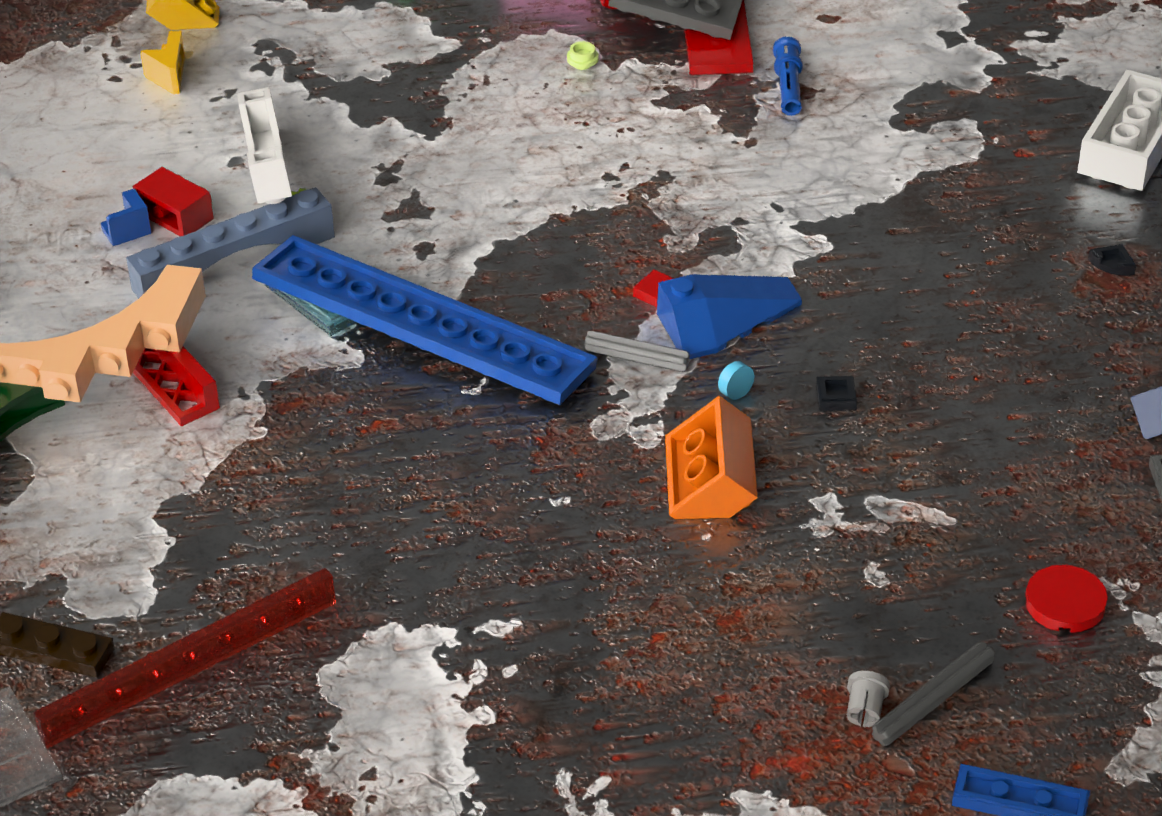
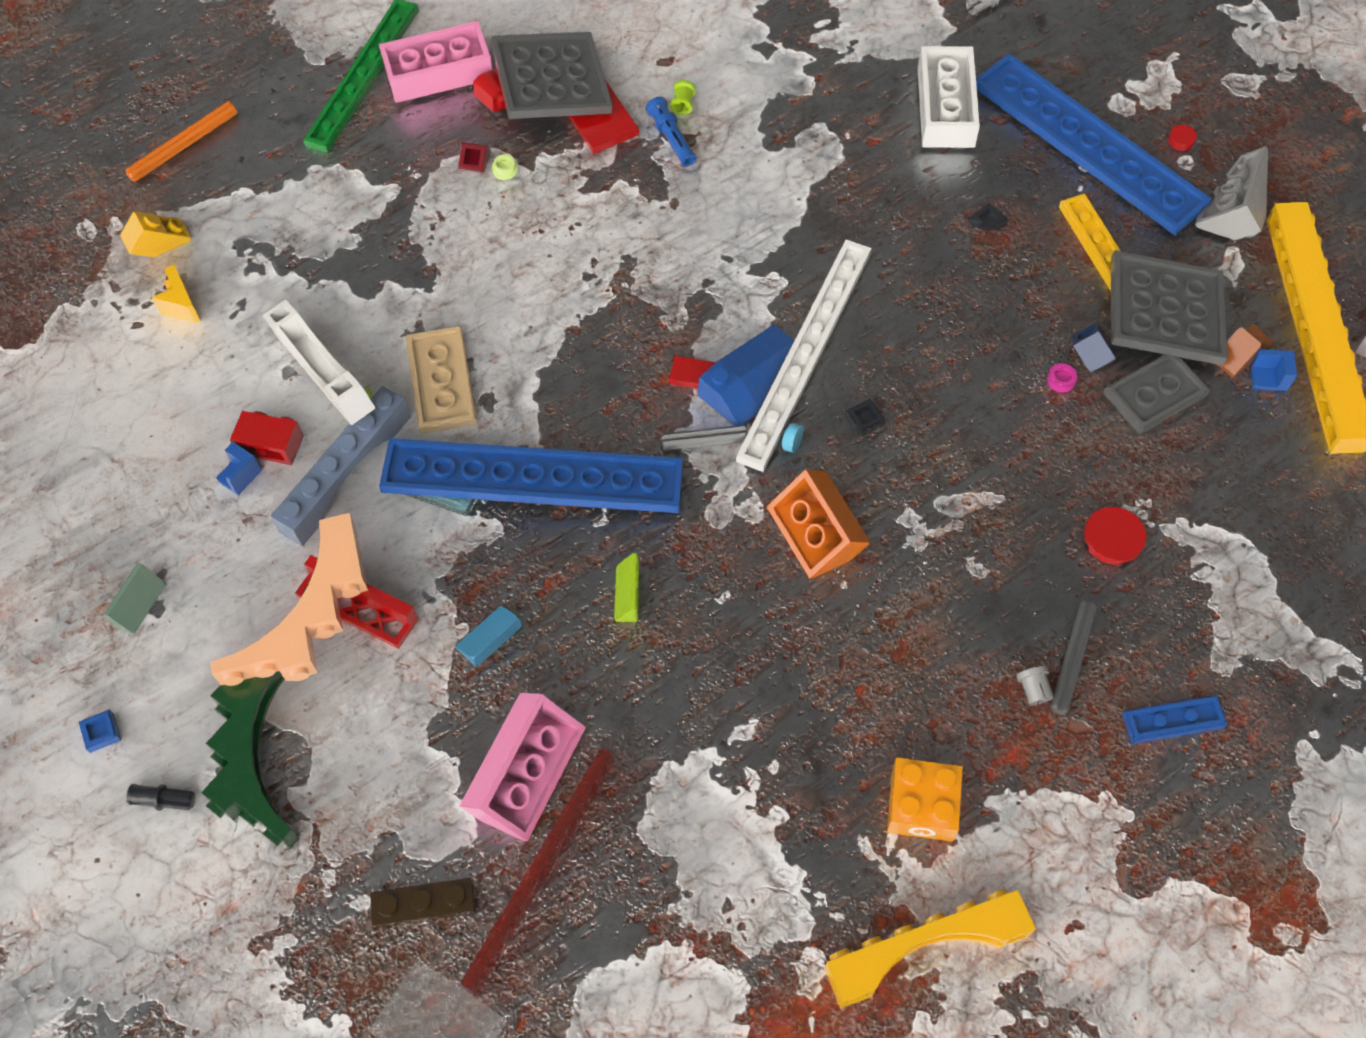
camera: 25 degrees left, 20 degrees up
none -> tan tile [406,326,477,434]
none -> dark azure slope [455,606,522,668]
none -> dark red slope [458,142,491,173]
none -> bright pink slope [459,693,586,842]
none -> lime slope [614,553,640,622]
none -> lime bush [670,80,696,116]
none -> white plate [736,240,871,472]
none -> light orange brick [887,757,963,842]
none -> dark pink tile [1047,363,1078,393]

